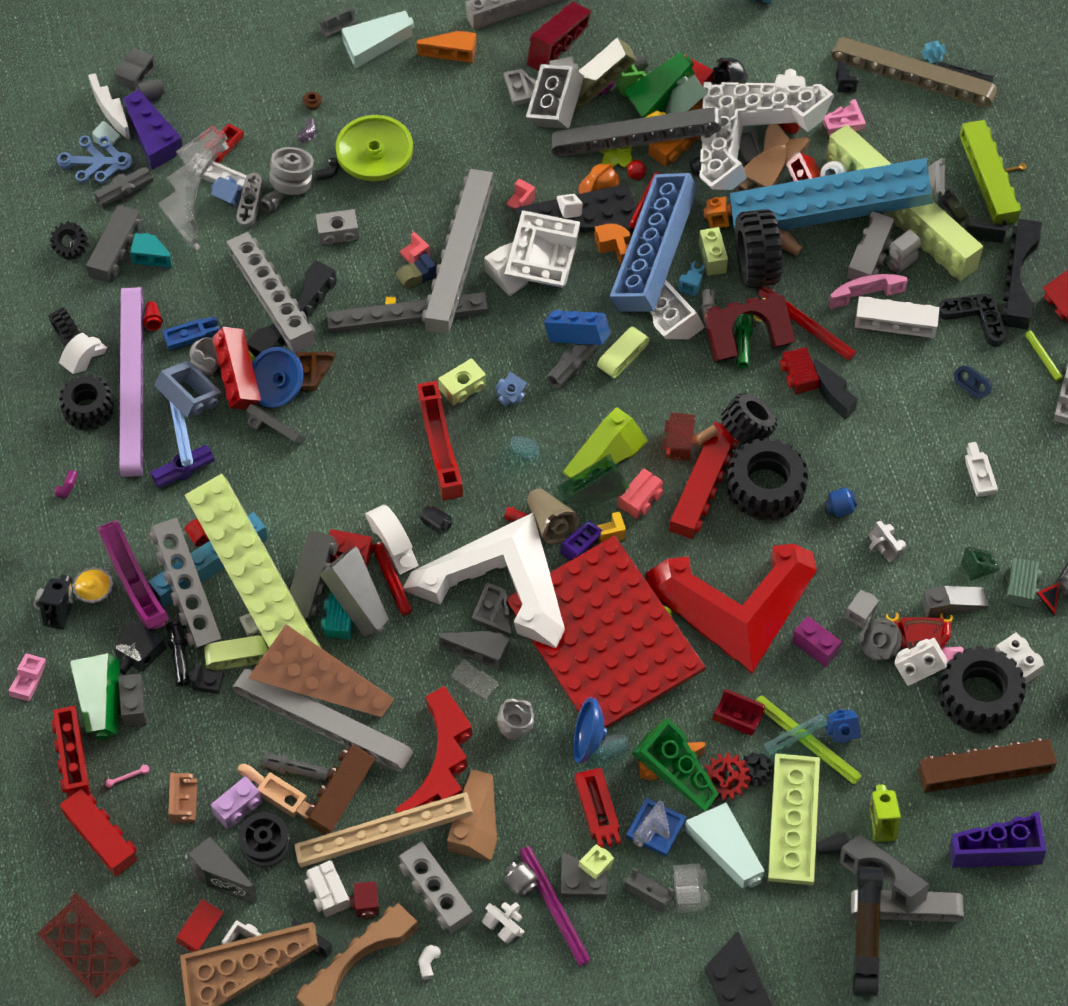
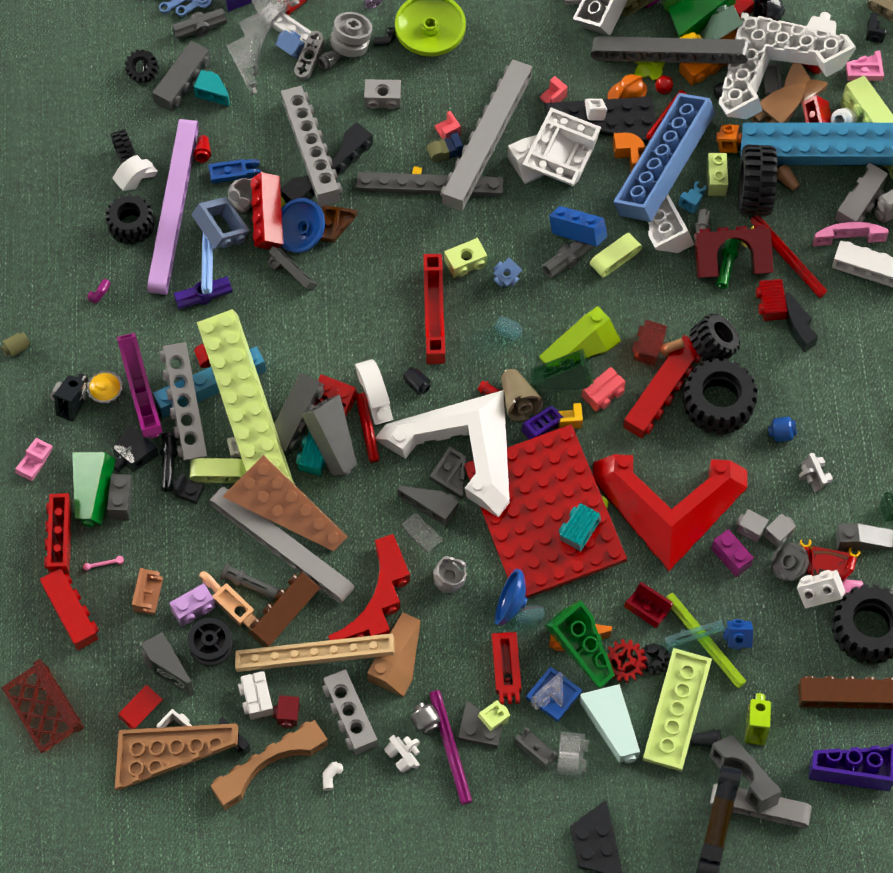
camera: 10 degrees right, 5 degrees up
none -> teal brick [559,503,601,551]
none -> light grey brick [736,509,769,543]

